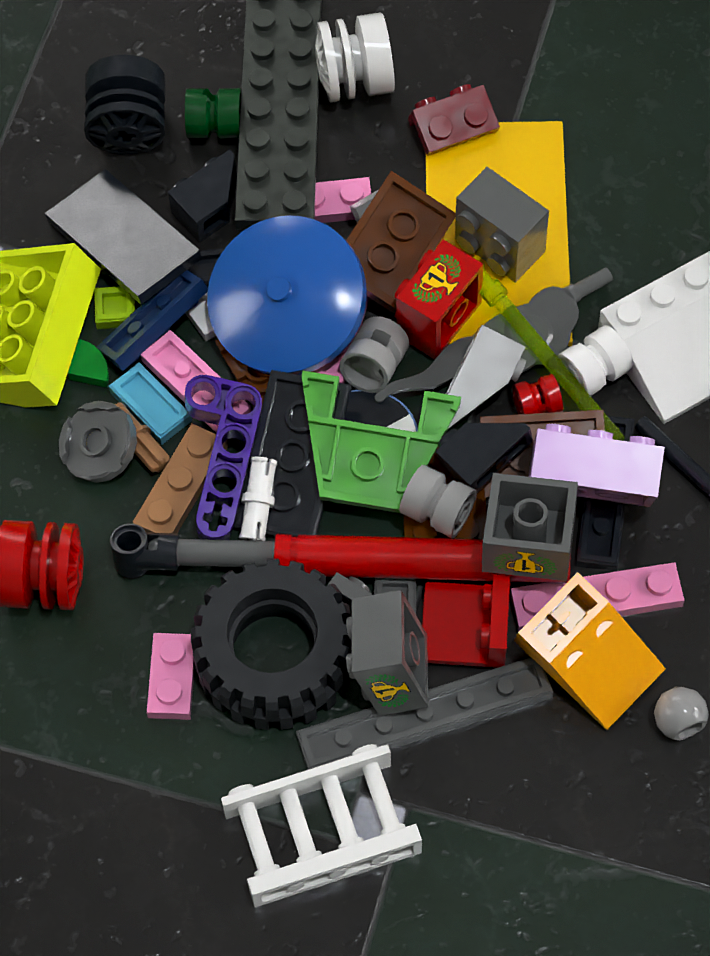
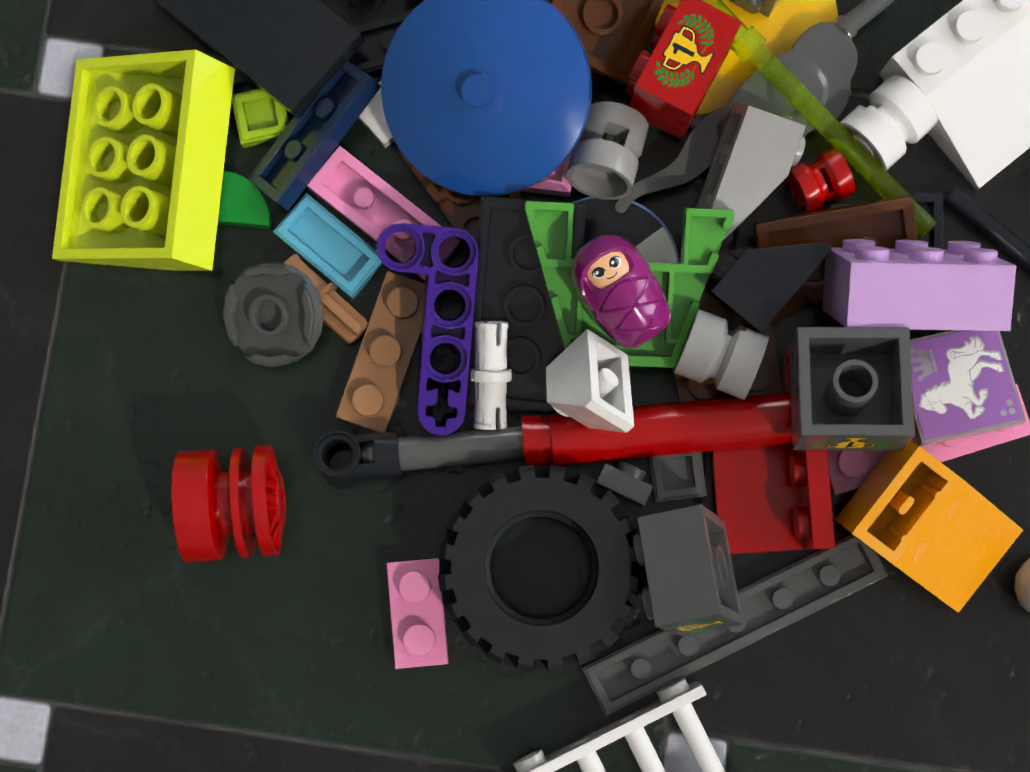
camera: 10 degrees left, 20 degrees up
none -> white slope [546,329,634,433]
none -> magenta piece [570,235,671,348]
none -> tile [910,330,1026,447]

